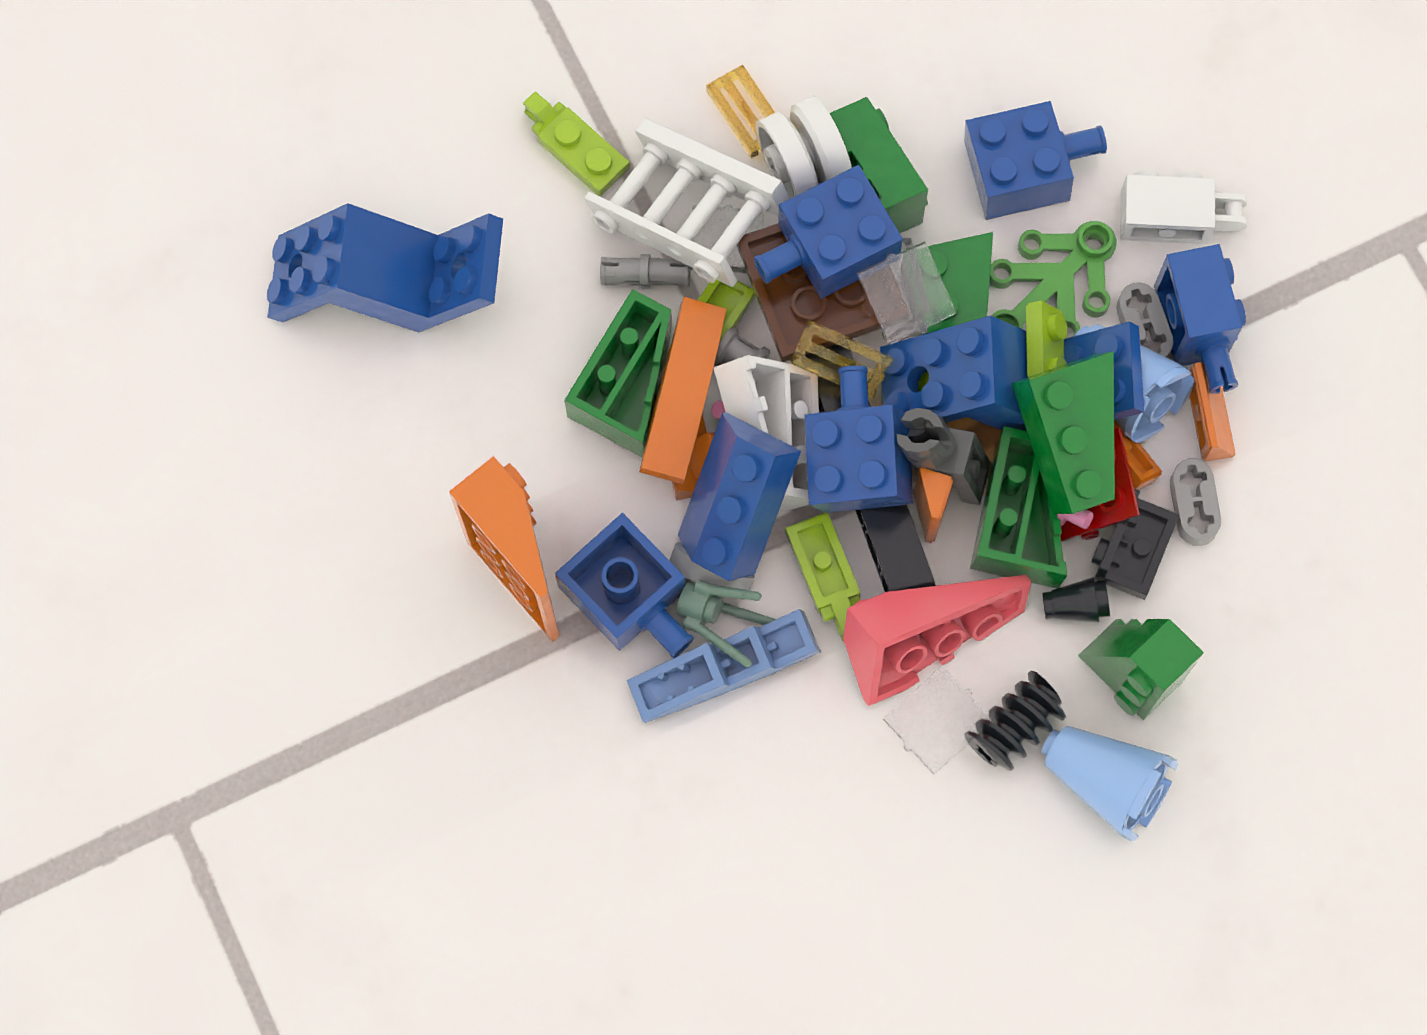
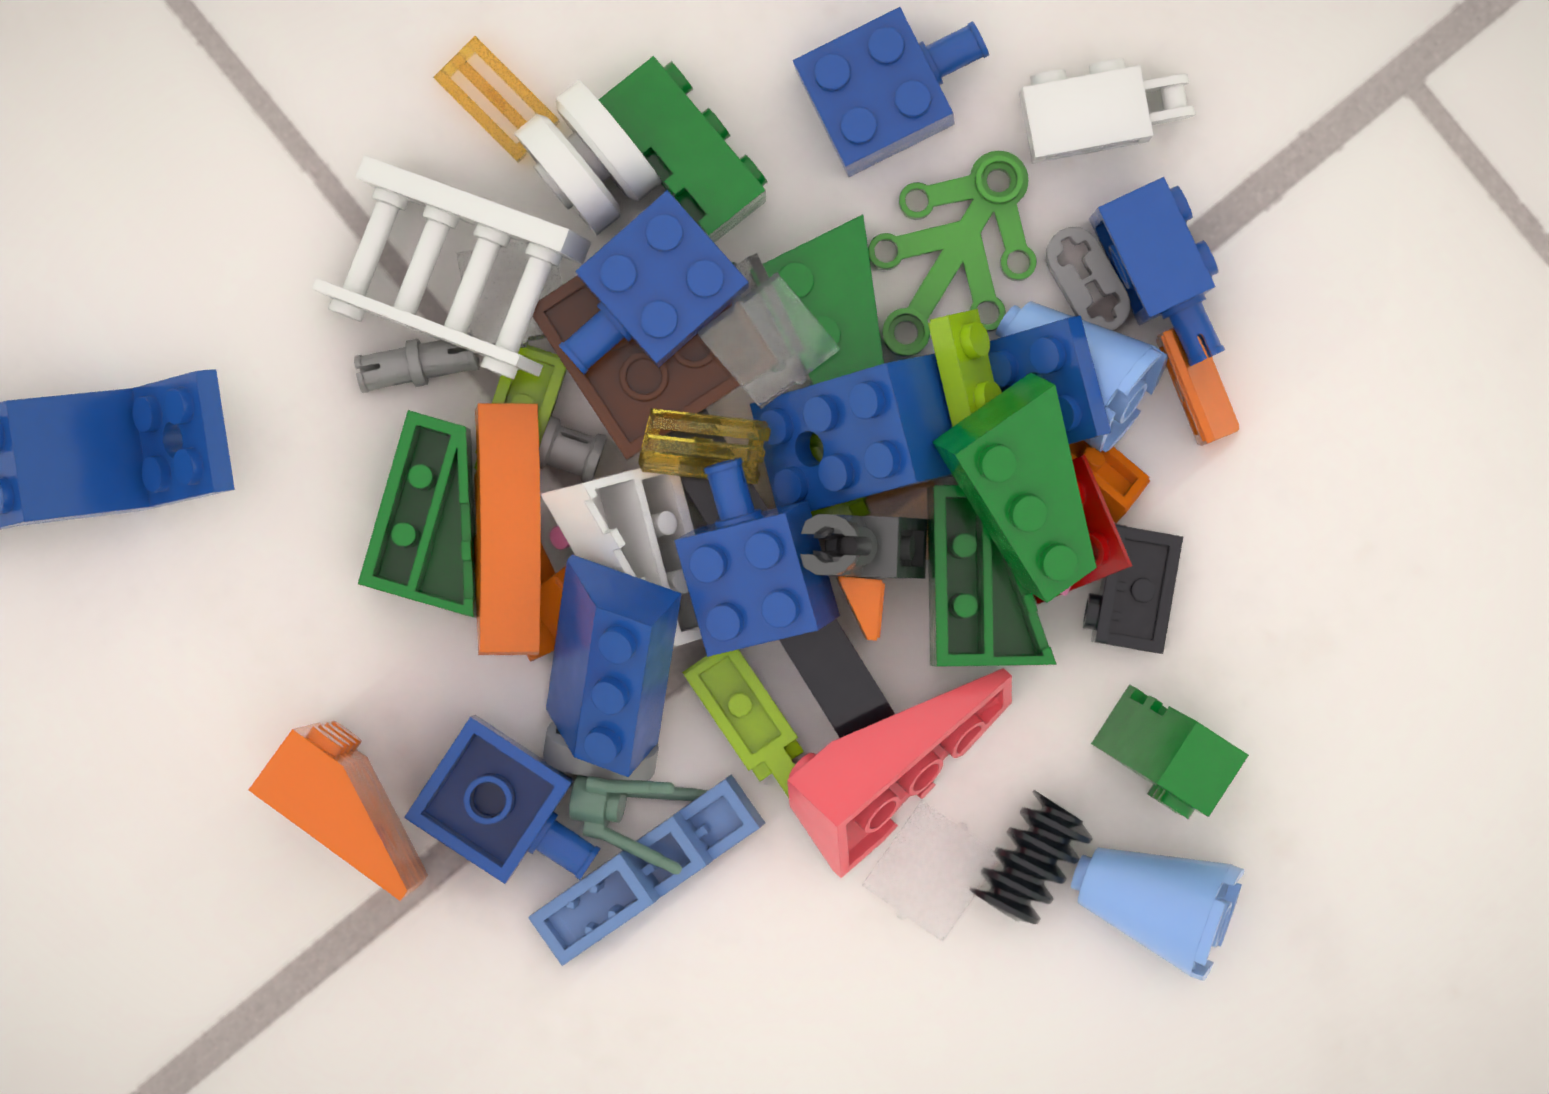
camera: 15 degrees left, 15 degrees up
lime hinge [523,91,630,196] -> none
black cone [1042,577,1110,622] -> none
light grey beam [1170,458,1221,546] -> none

